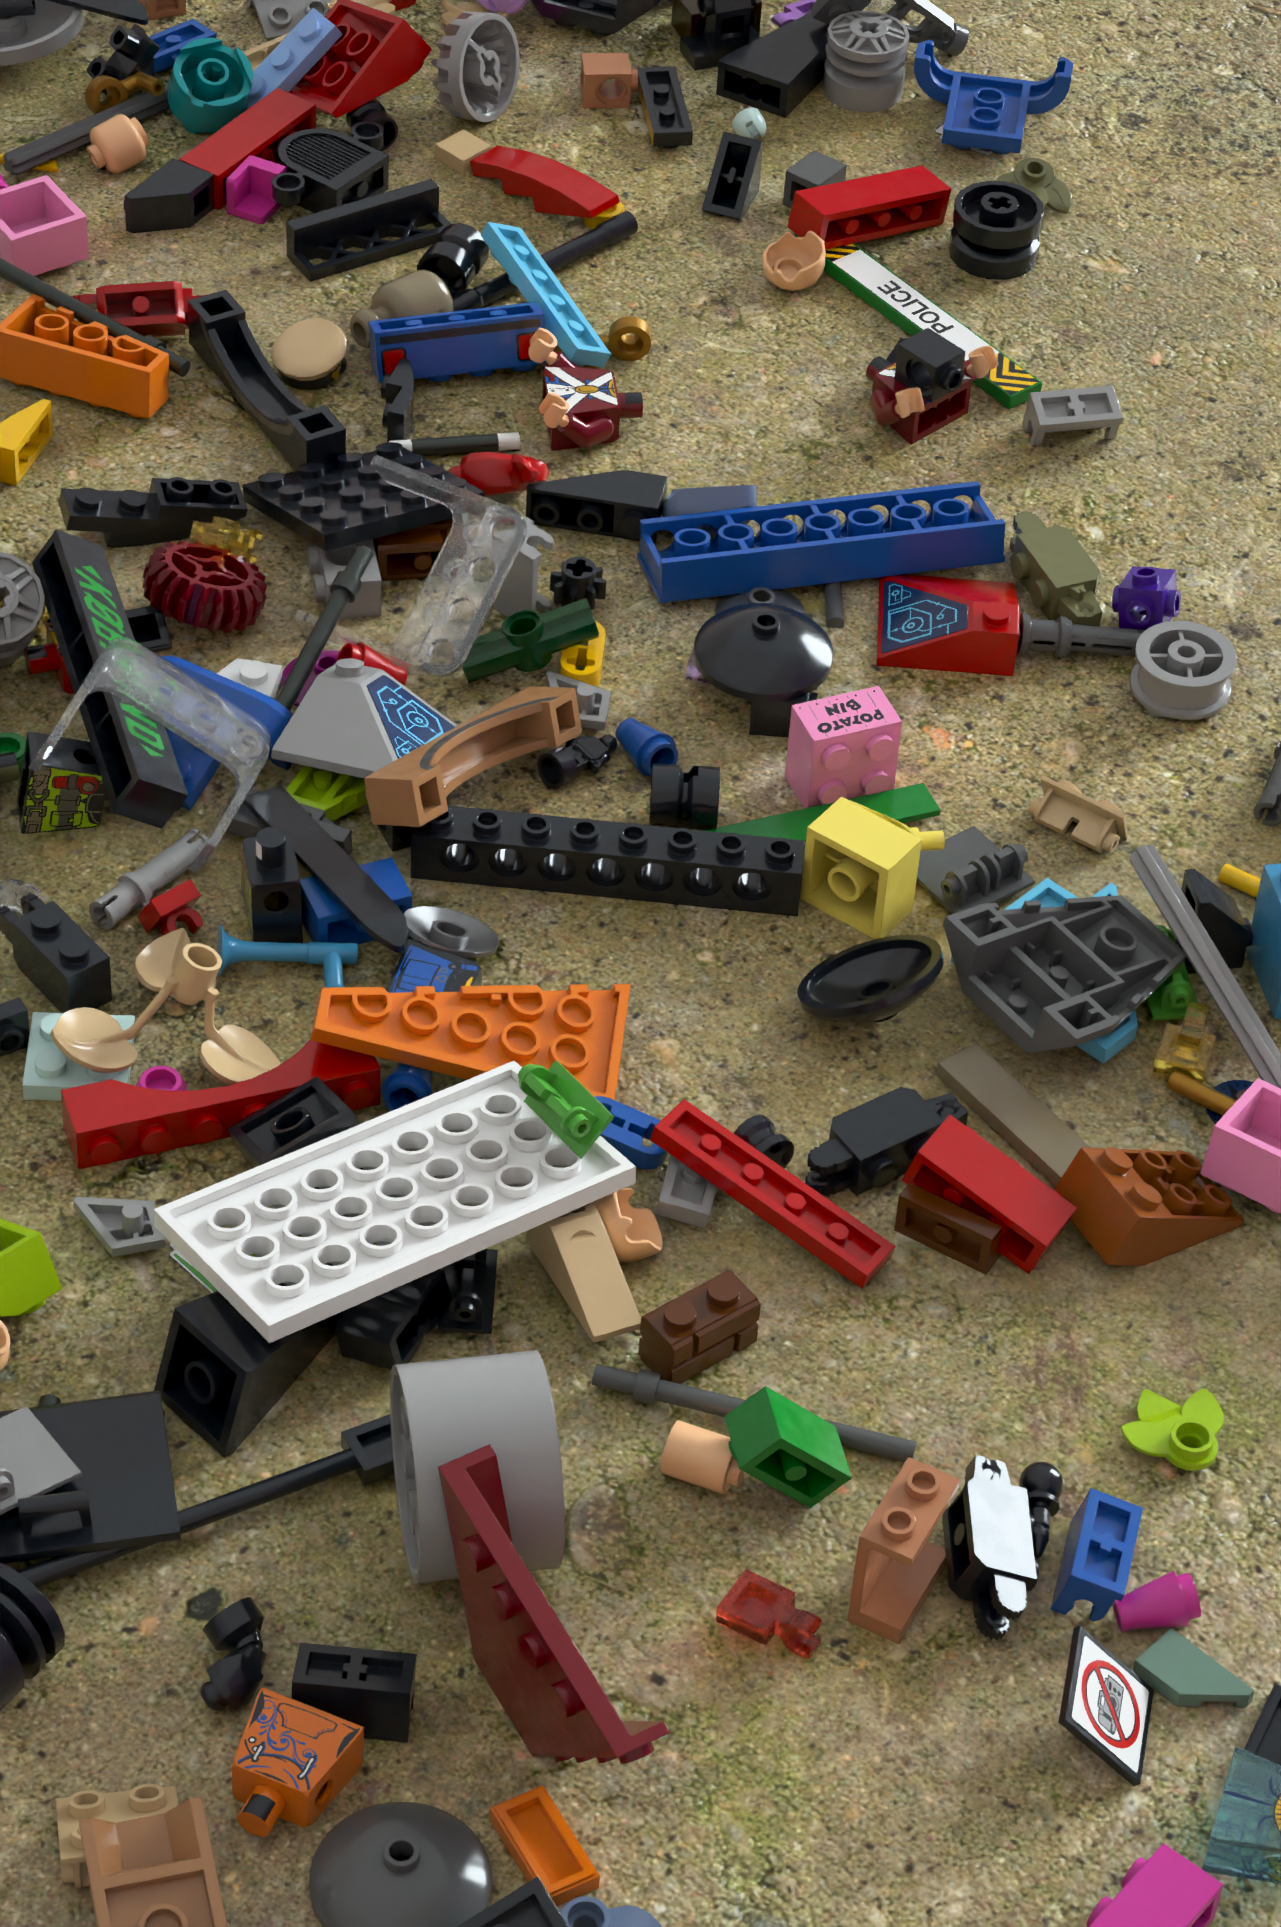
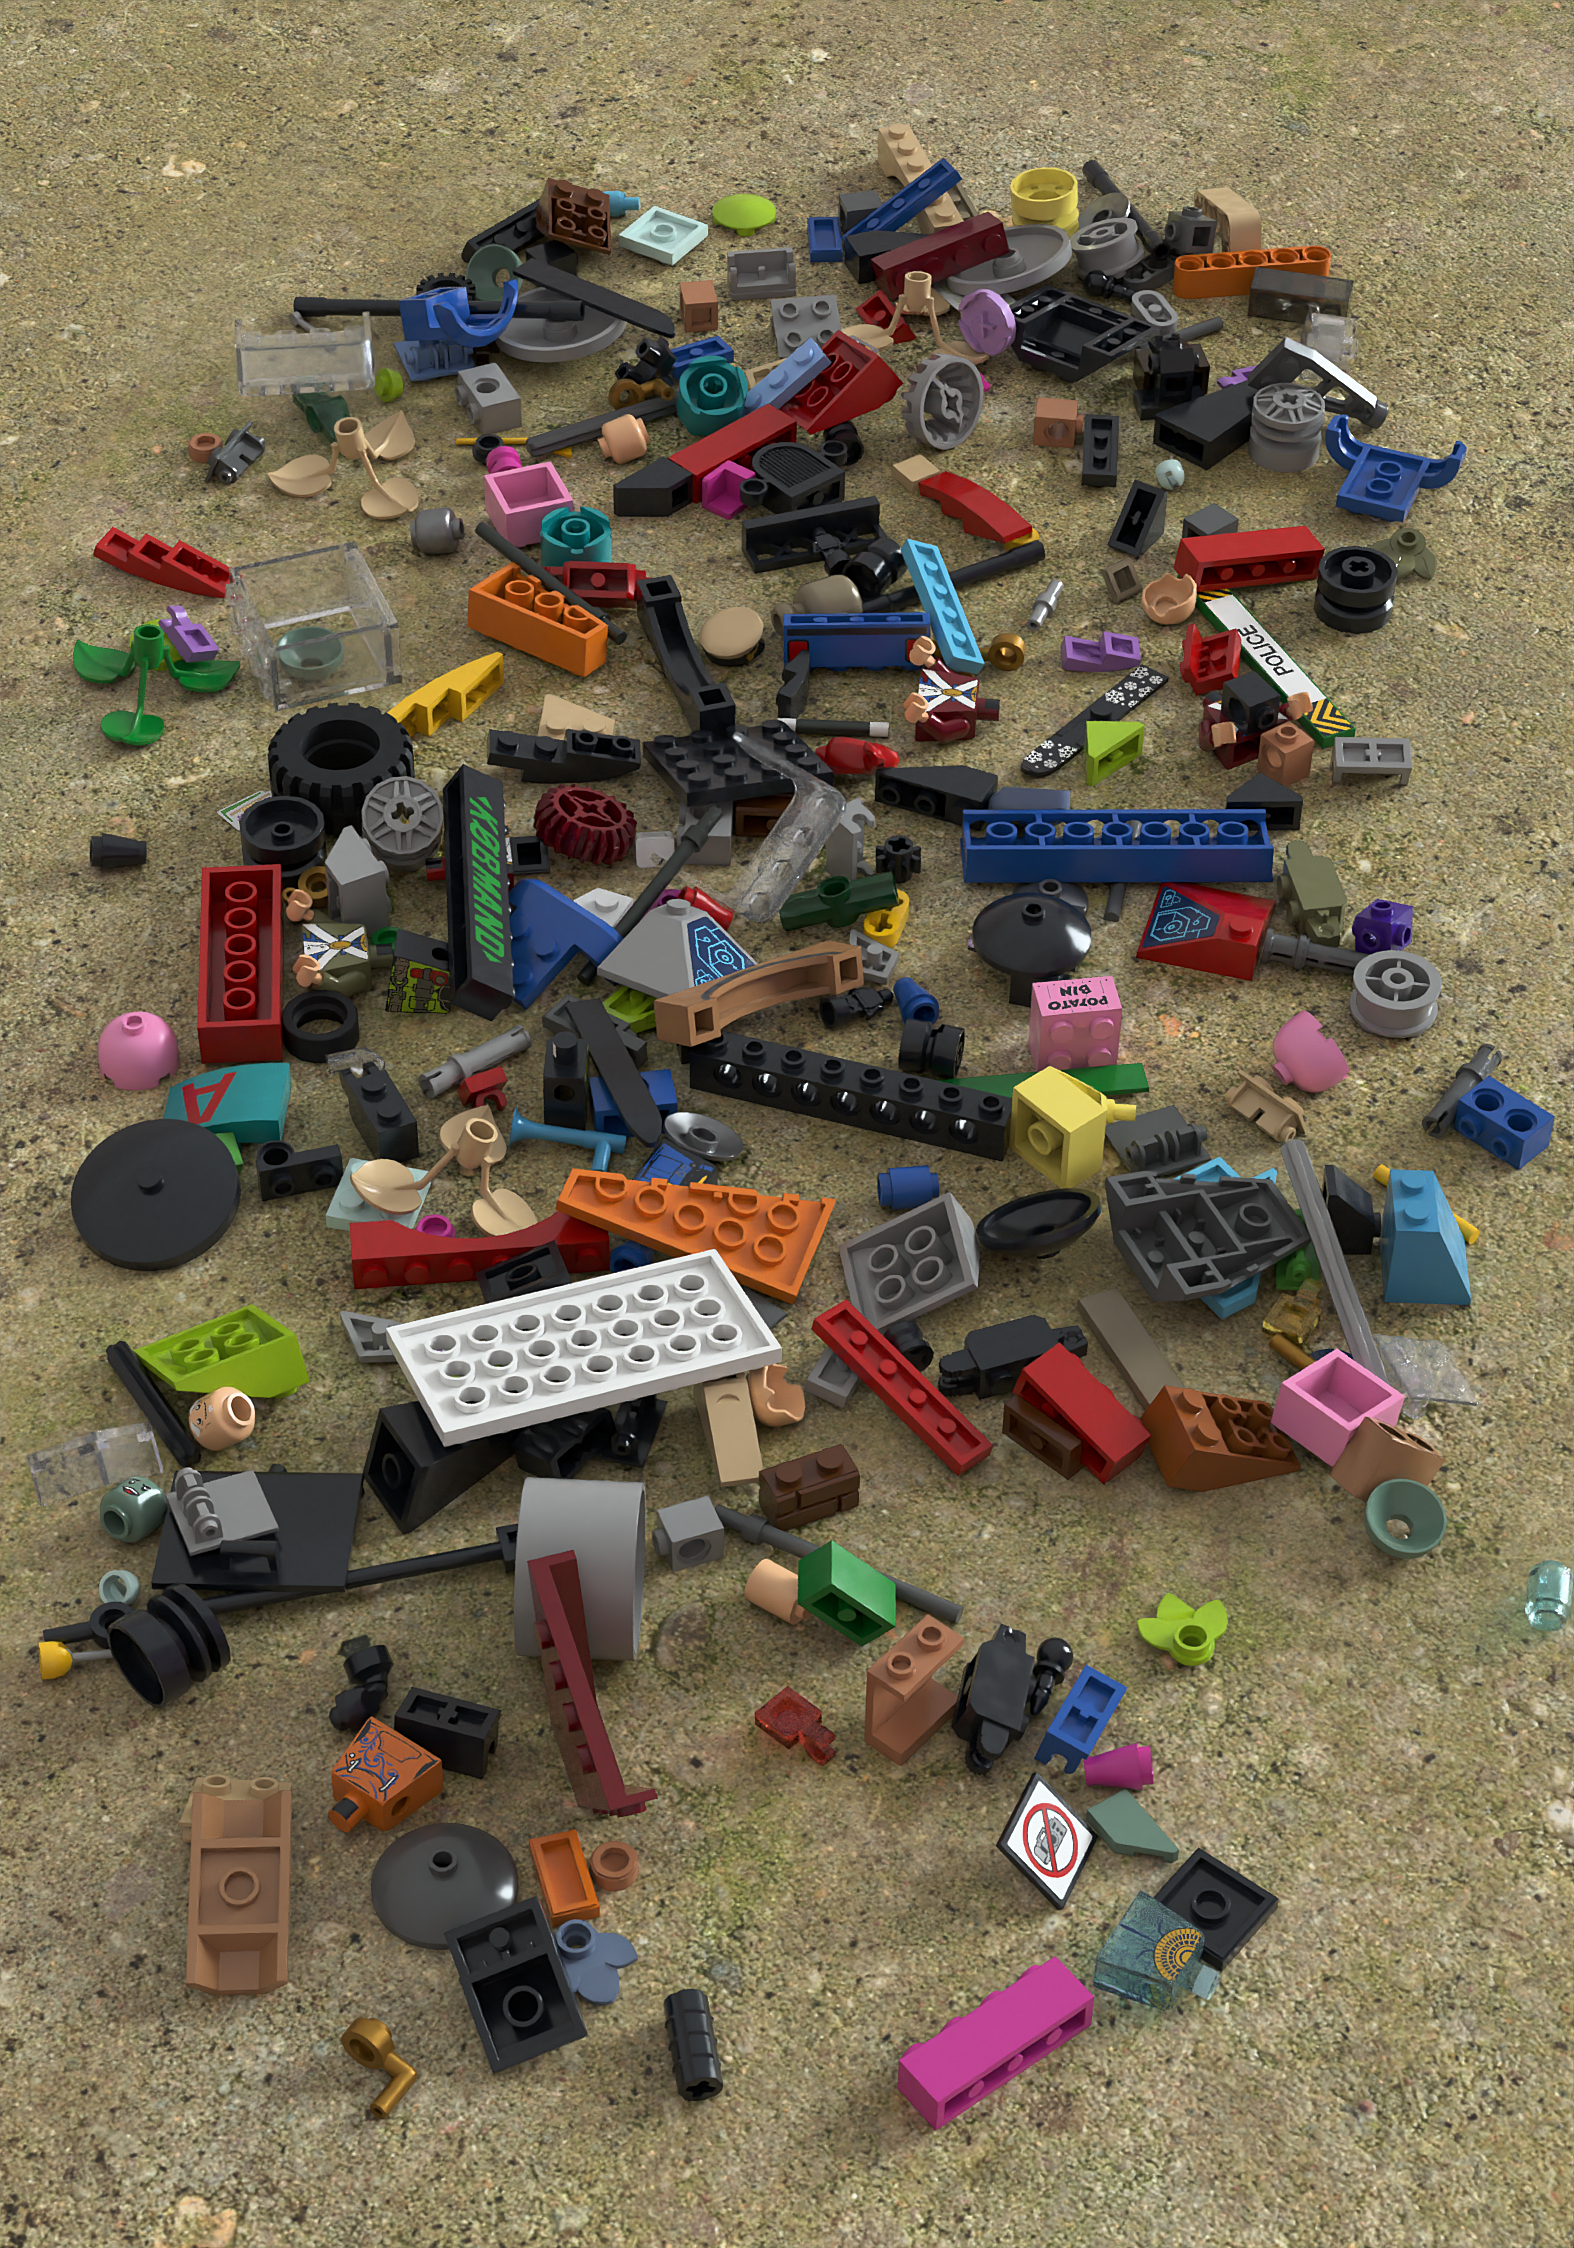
camera: 15 degrees right, 0 degrees up
clear windscreen [29,637,271,873] -> none
clear yellow plate [190,517,263,563] -> none
bright green hinge [518,1060,614,1159] -> none
blue beam [594,1096,668,1169] -> none
none -> tan wing [537,694,615,740]
none -> teal brick [540,506,612,581]
none -> nougat tile [590,1841,639,1891]
none -> white slope [634,831,675,868]
none -> light grey brick [651,1496,724,1572]
none -> black piece [810,527,851,576]
none -> light grey slope [838,1192,980,1334]
none -> blue brick [877,1165,939,1210]
none -> black piece [1021,664,1169,777]
none -> light grey bar [1026,579,1063,631]
none -> medium lavender slope [1060,631,1141,672]
none -> lime slope [1084,721,1145,787]
none -> dark tan slope [1101,557,1143,603]
none -> red bracket [1180,623,1242,696]
none -> black slope [1225,773,1303,831]
none -> nougat brick [1257,721,1314,787]
none -> bright pink cylinder [1272,1010,1350,1093]

